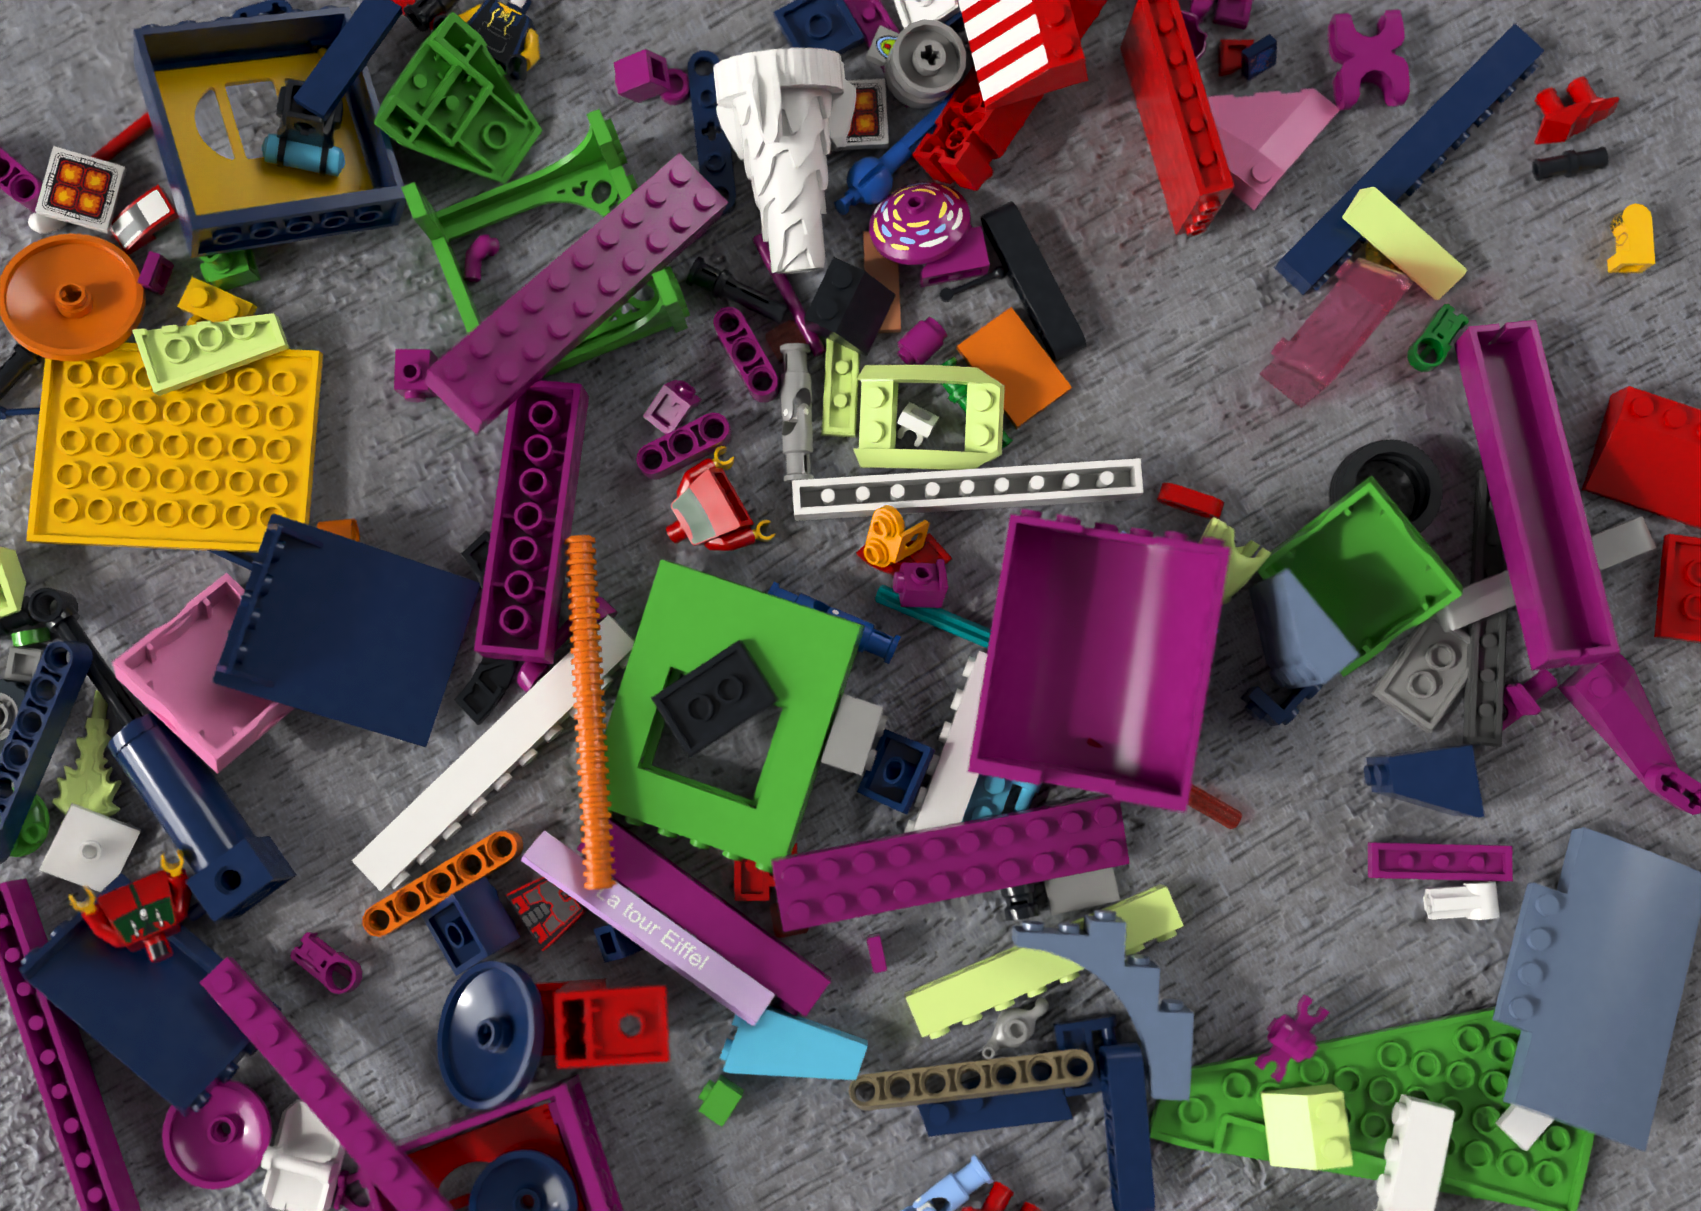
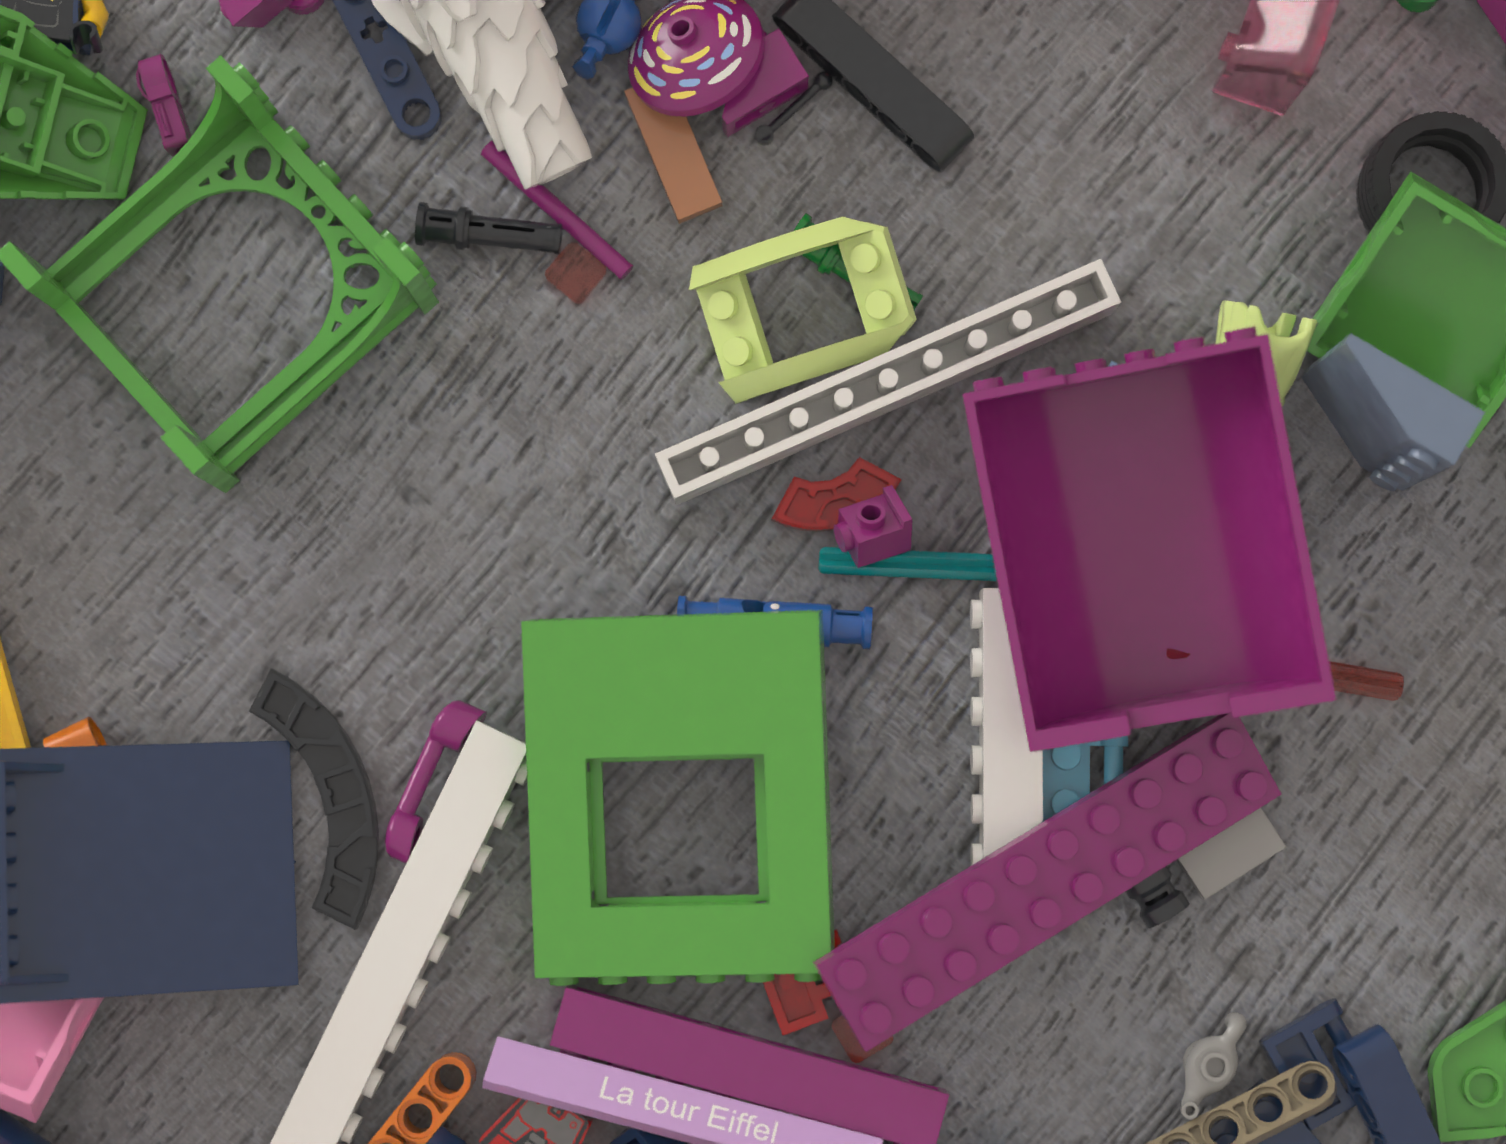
camera: 20 degrees left, 0 degrees up
magenta brick [394,349,438,402] -> none
magenta brick [425,152,728,435] -> none
magenta arm [464,234,500,282] -> none
magenta brick [474,380,589,664] -> none
orange piece [564,535,616,890] -> none
magenta beam [636,413,732,480] -> none
magenta bracket [643,380,702,435] -> none
black tile [651,640,779,758] -> none
torso [666,446,775,551] -> none
magenta beam [713,307,779,403] -> none
light grey piece [780,343,814,484] -> none
black slope [804,257,896,357] -> none
light grey brick [821,694,888,776] -> none
yellowish green tile [822,339,860,438] -> none
dark blue slope [857,728,935,815] -> none
light orange bracket [864,505,930,567] -> none
magenta tile [866,932,887,973] -> none
magenta brick [897,317,948,365] -> none
white tile [897,402,940,447] -> none
yellowish green brick [905,884,1184,1039] -> none
orange tile [956,307,1072,429] -> none
sand blue arch [1012,910,1194,1101] -> none
red beam [1157,482,1225,520] -> none
dark blue bracket [1241,684,1323,726] -> none
none -> magenta piece [136,54,191,156]

